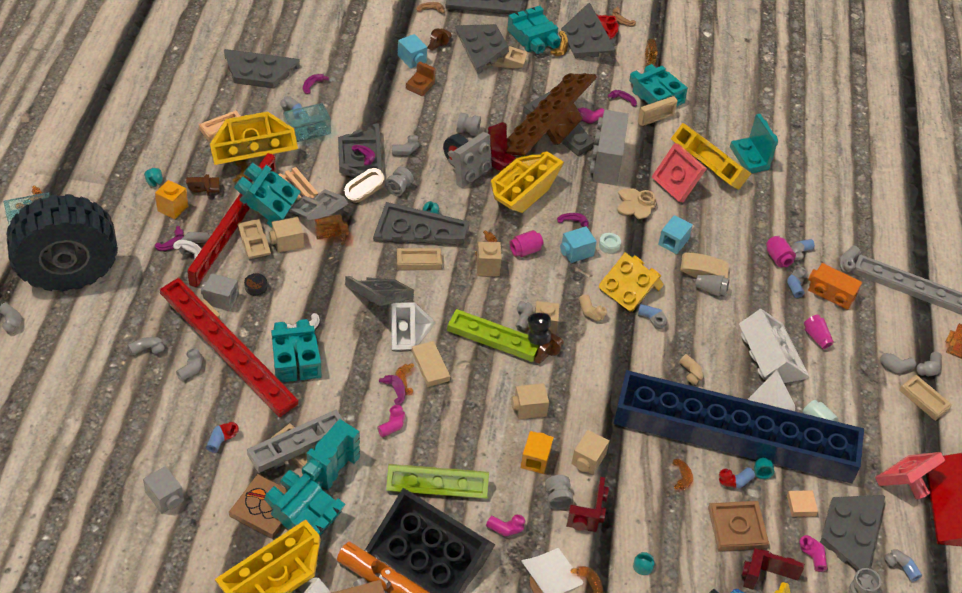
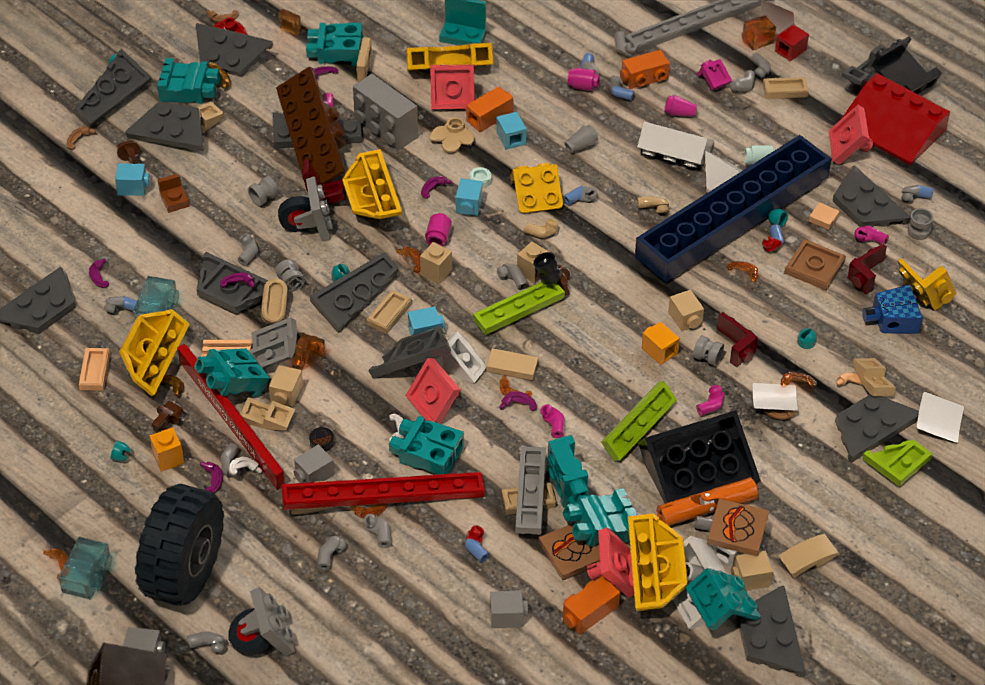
camera: 50 degrees left, 0 degrees up
tan brick [511,383,549,420] -> none
tan slope [681,253,729,278] -> none
none -> light grey plate [228,587,295,656]
none -> clear orange piece [350,503,388,518]
none -> coral tile [405,358,461,424]
none -> medium azure brick [408,306,445,335]
none -> orange brick [466,86,514,132]
none -> orange brick [562,576,620,635]
none -> coral tile [587,527,635,598]
none -> dark pink bracket [696,59,732,91]

